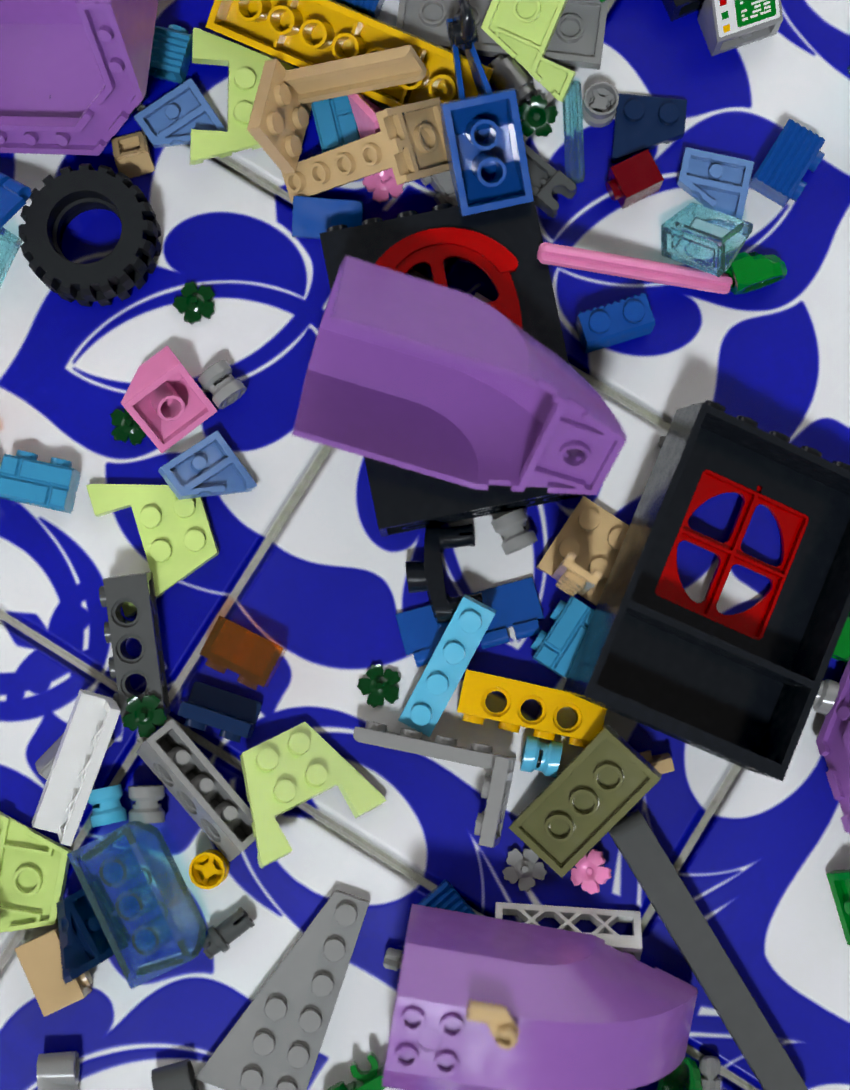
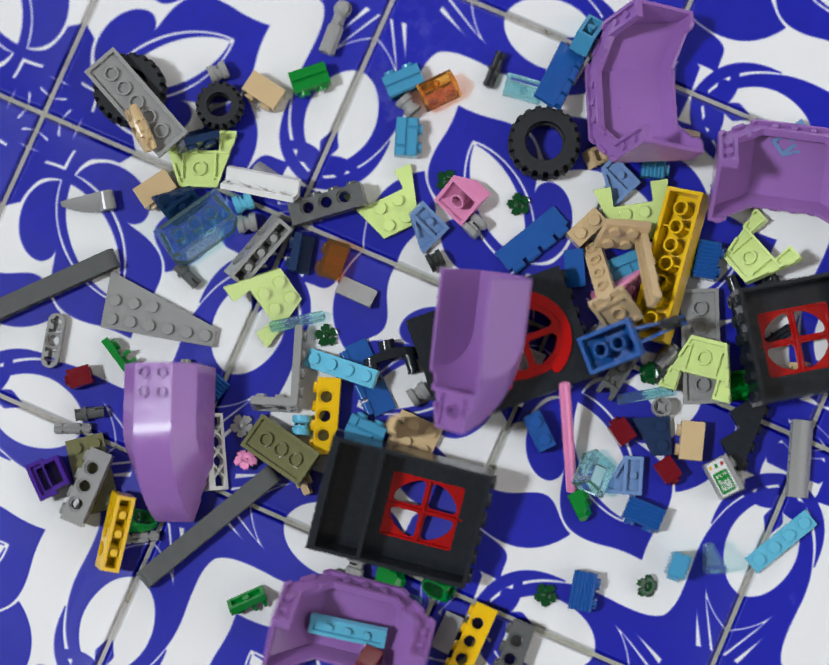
camera: 85 degrees right, 0 degrees up
dark green plant [122,694,167,738] -> none
yellow wheel [189,849,230,889] -> none
tan arm [466,1000,519,1049] -> none
none -> clear light blue axle [269,310,326,332]
none -> light grey slope [335,276,378,308]
none -> pearl dark grey wheel [425,249,447,273]
none -> blue windscreen [495,206,569,274]
none -> tan brick [566,207,606,249]
none -> dark red brick [652,455,683,486]
none -> tan brick [674,420,706,462]

